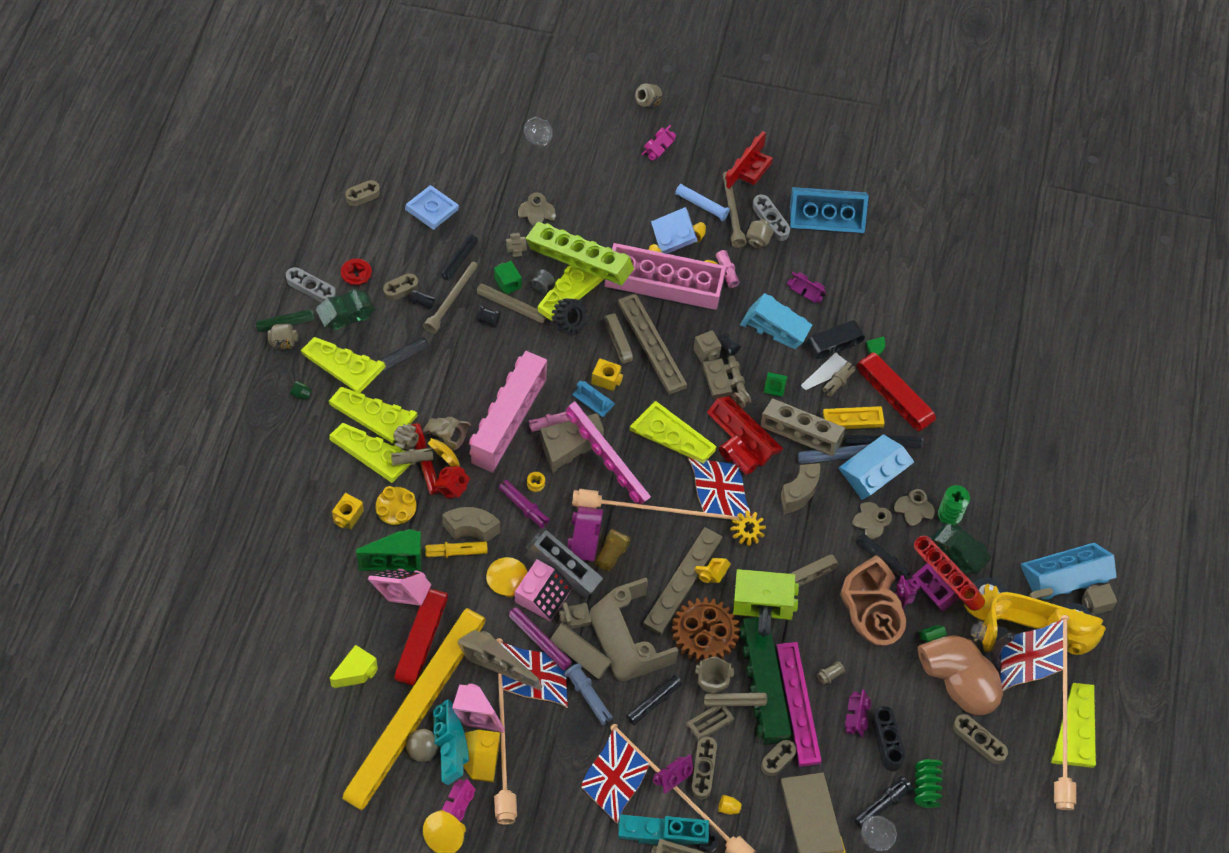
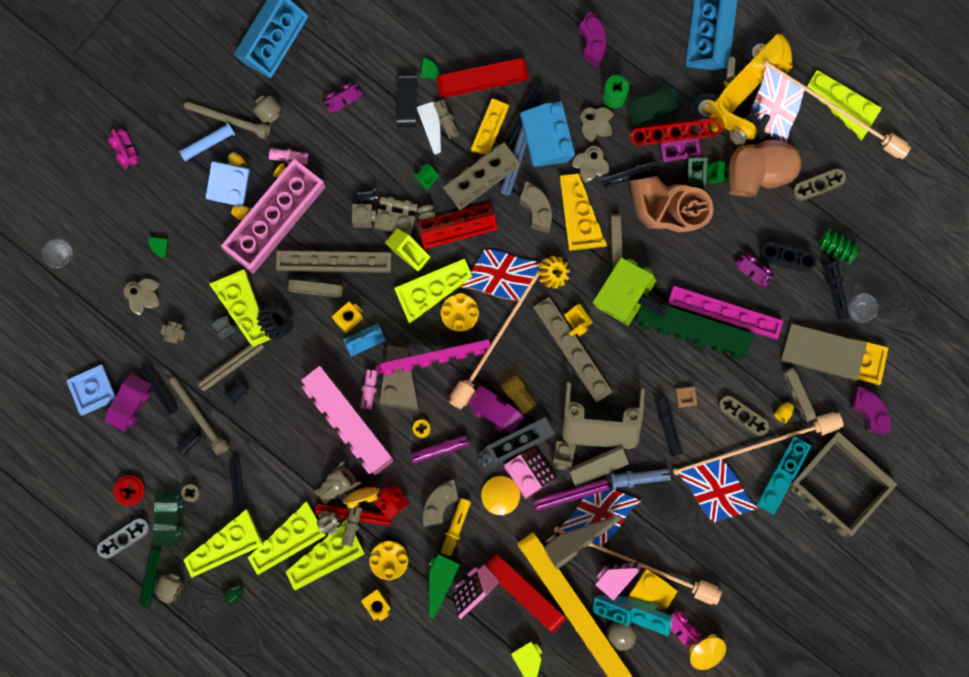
camera: 60 degrees left, 20 degrees up
dark tan beam [345,180,380,206] -> none
dark tan beam [383,274,418,301] -> none
green brick [494,261,522,295] -> none
lime brick [525,222,634,286] -> none
dark tan head [635,84,662,108] -> none
magenta hinge [653,754,693,794] -> none
dark orange gear [671,597,740,663] -> none
dark tan tile [686,706,734,742] -> none
dark tan cap [695,657,734,694] -> none
dark tan axle [704,693,767,706] -> none
red piece [719,435,759,475] -> none
red bracket [725,131,773,189] -> none
medium azure wedge [740,293,812,349] -> none
light grey beam [753,195,790,241] -> none
dark tan beam [761,740,796,777] -> none
dark tan pin [817,661,845,685] -> none
magenta hinge [895,575,920,610] -> none
dark tan brick [1082,584,1118,615] -> none
none -> magenta brick [105,373,152,432]
none -> green tile [148,237,168,259]
none -> dark tan bush [181,484,200,502]
none -> neon yellow slope [385,229,430,272]
none -> yellow dish [441,293,479,332]
none -> yellow wing [560,174,607,251]
none -> magenta brick [578,11,606,68]
none -> medium nougat tile [675,386,697,408]
none -> dark green slope [685,156,708,192]
none -> dark tan beam [783,368,816,423]

